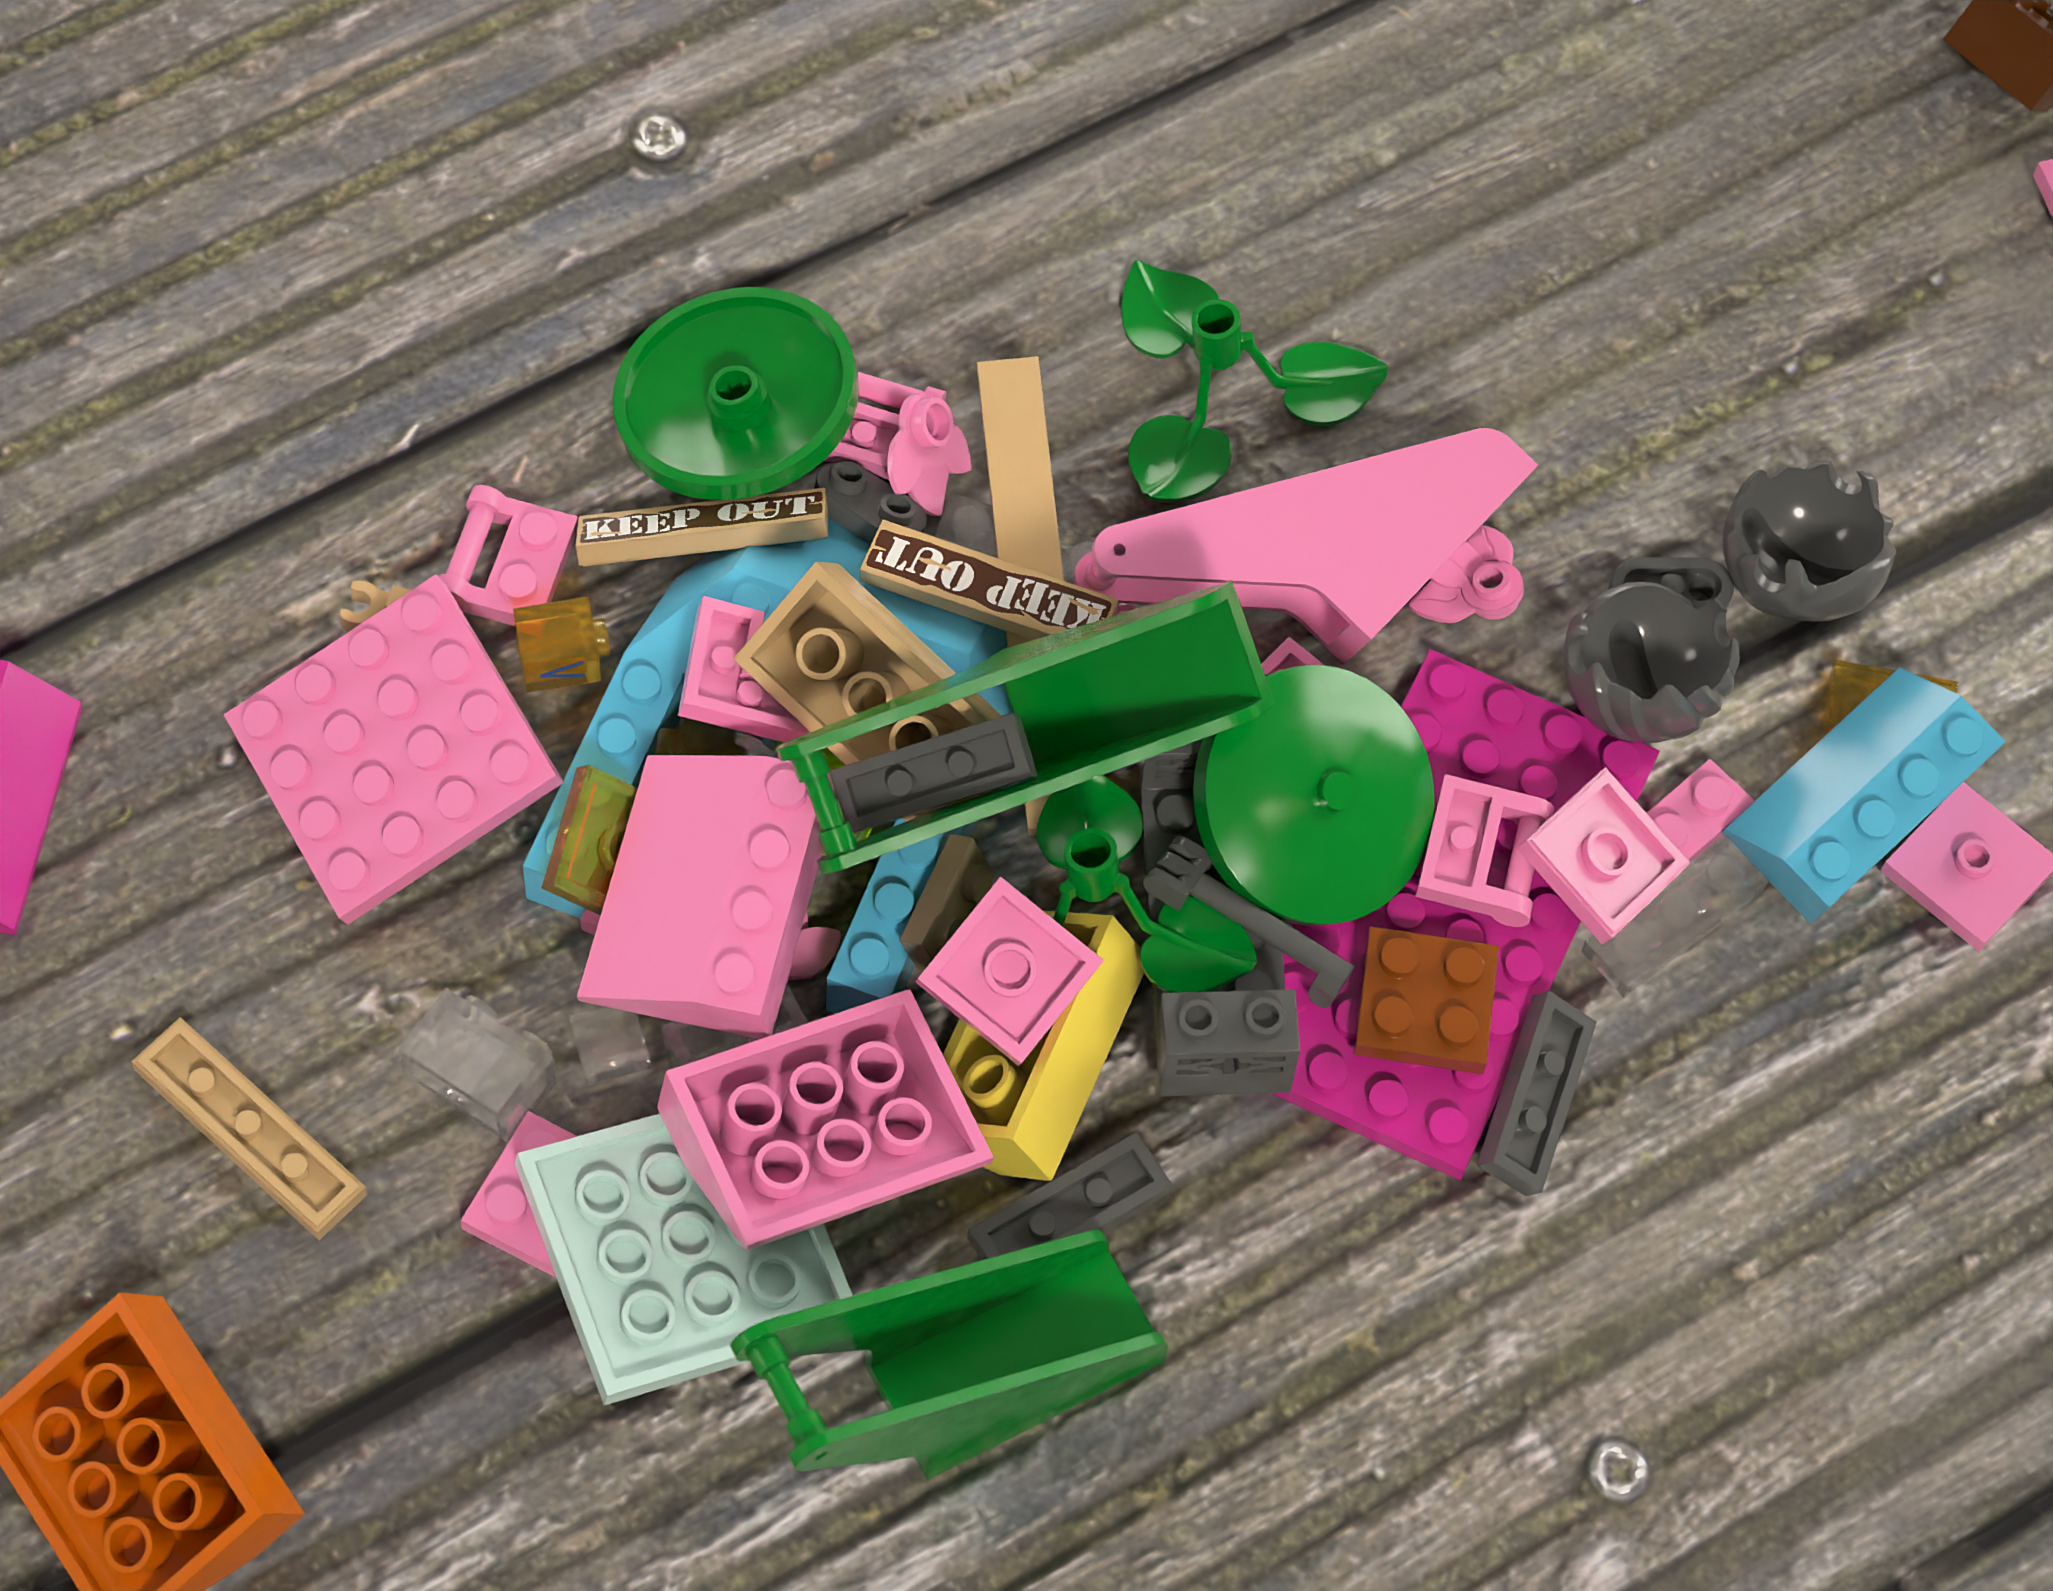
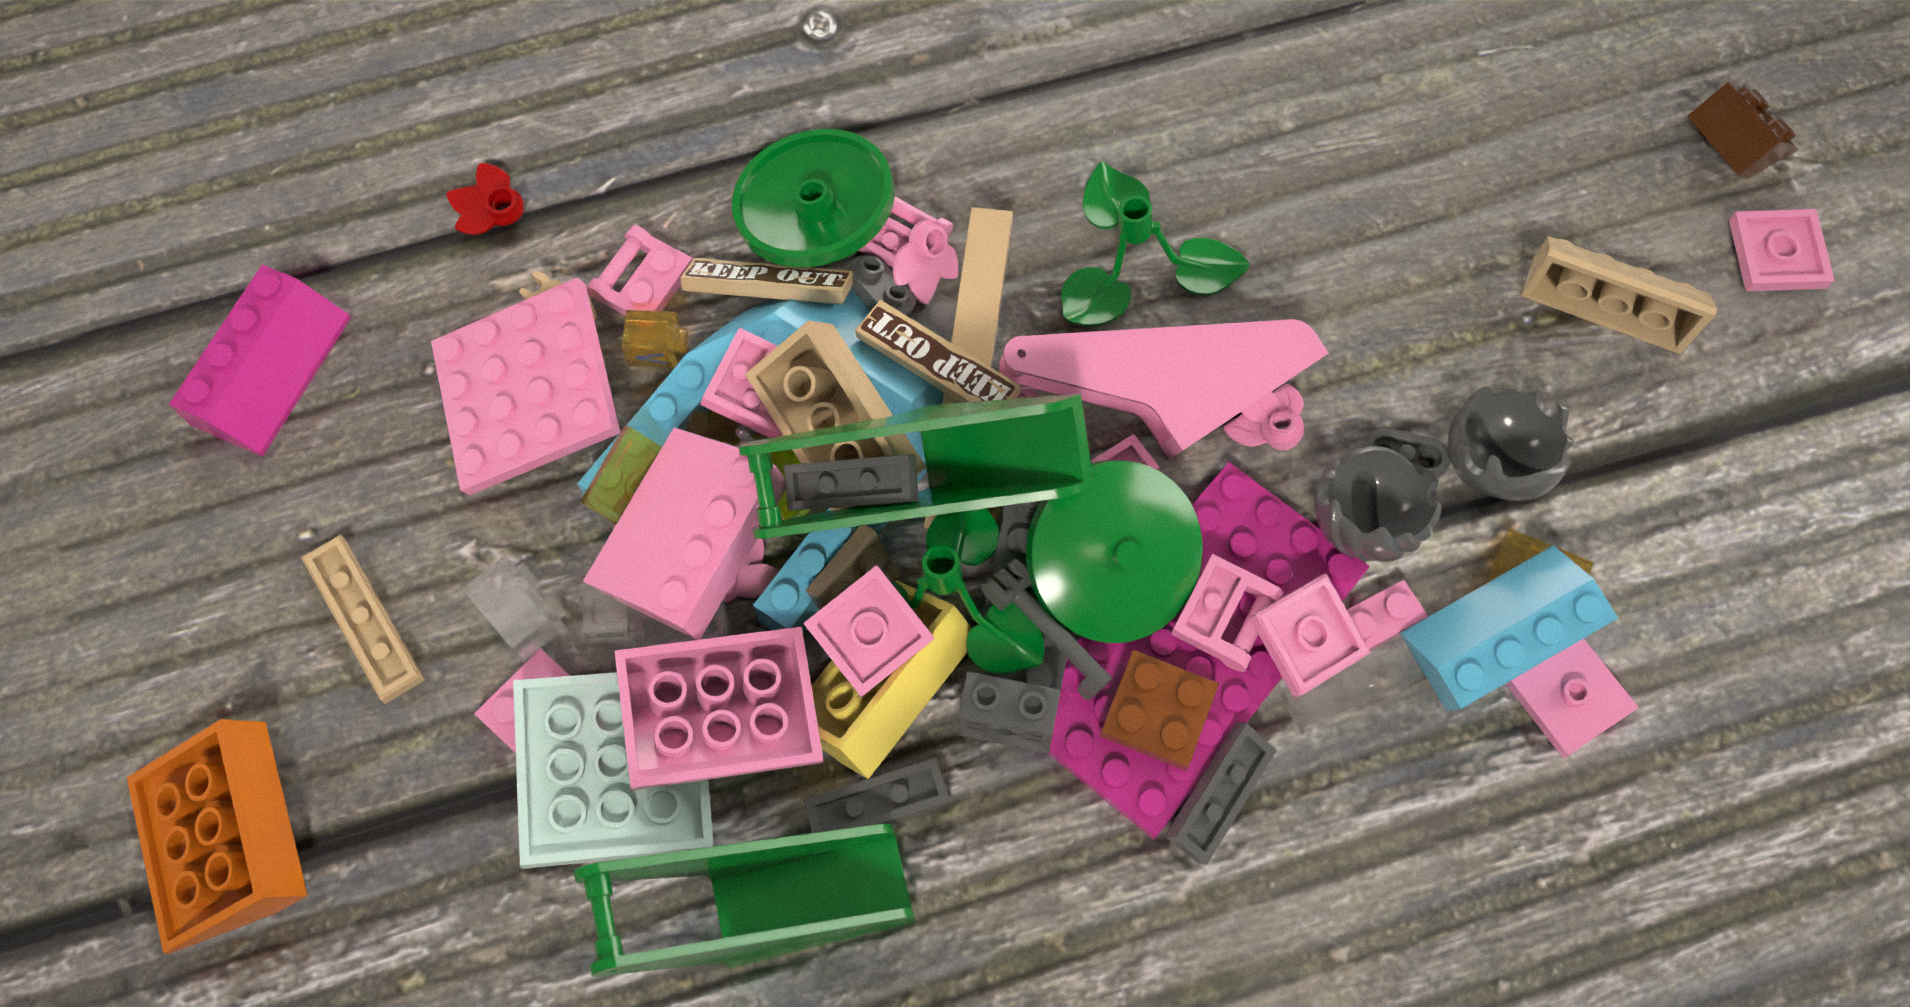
camera: 20 degrees right, 5 degrees up
none -> red plate [446,163,524,235]
none -> tan slope [1521,236,1717,354]

